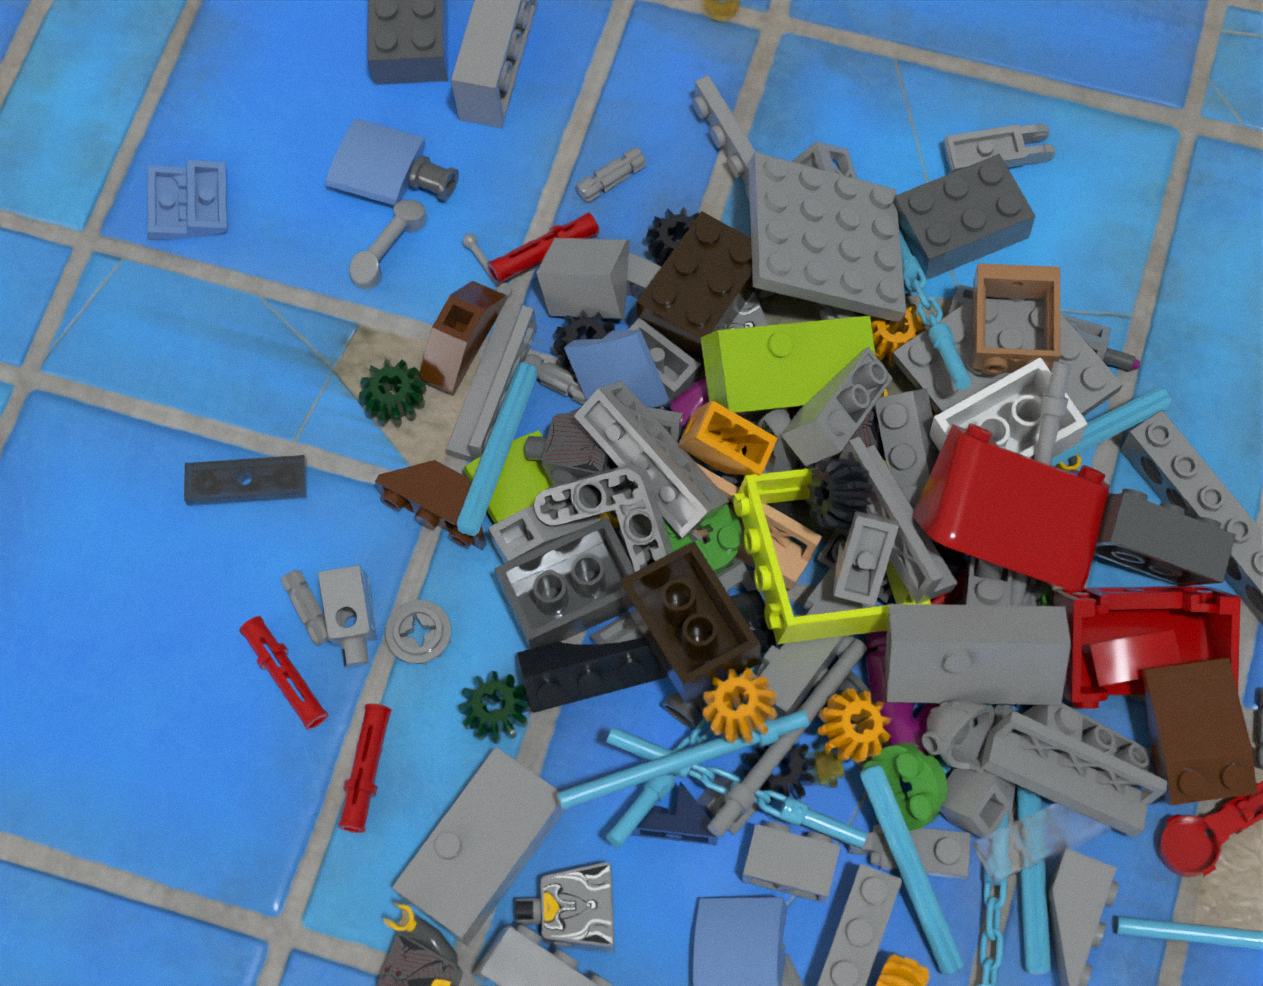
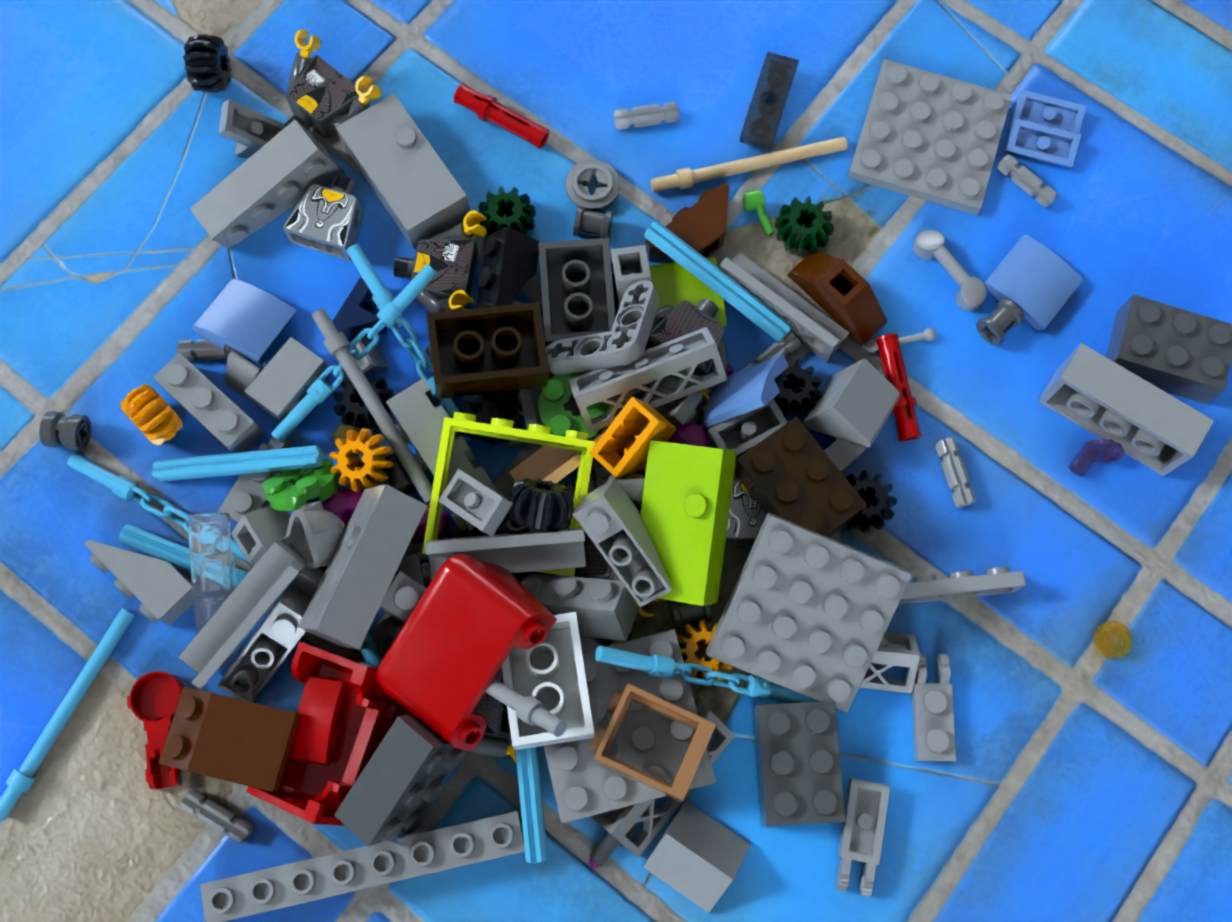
camera: 105 degrees right, 5 degrees up
red pin [239,616,329,730] -> none
light grey torso [318,565,377,667] -> none
medium azure bar [557,710,809,810] -> none
light orange gear [703,668,778,744] -> none
none -> light grey slope [225,351,261,401]
none -> torso [394,210,487,313]
none -> dark grey bush [573,206,613,238]
none -> light grey slope [643,800,751,913]
none -> tan bar [650,137,847,193]
none -> bright green hand [742,190,775,236]
none -> light grey plate [847,59,1012,215]
none -> light grey hinge [911,653,956,762]
none -> light grey axle [997,154,1058,208]
none -> clear purple arm [1069,439,1124,477]

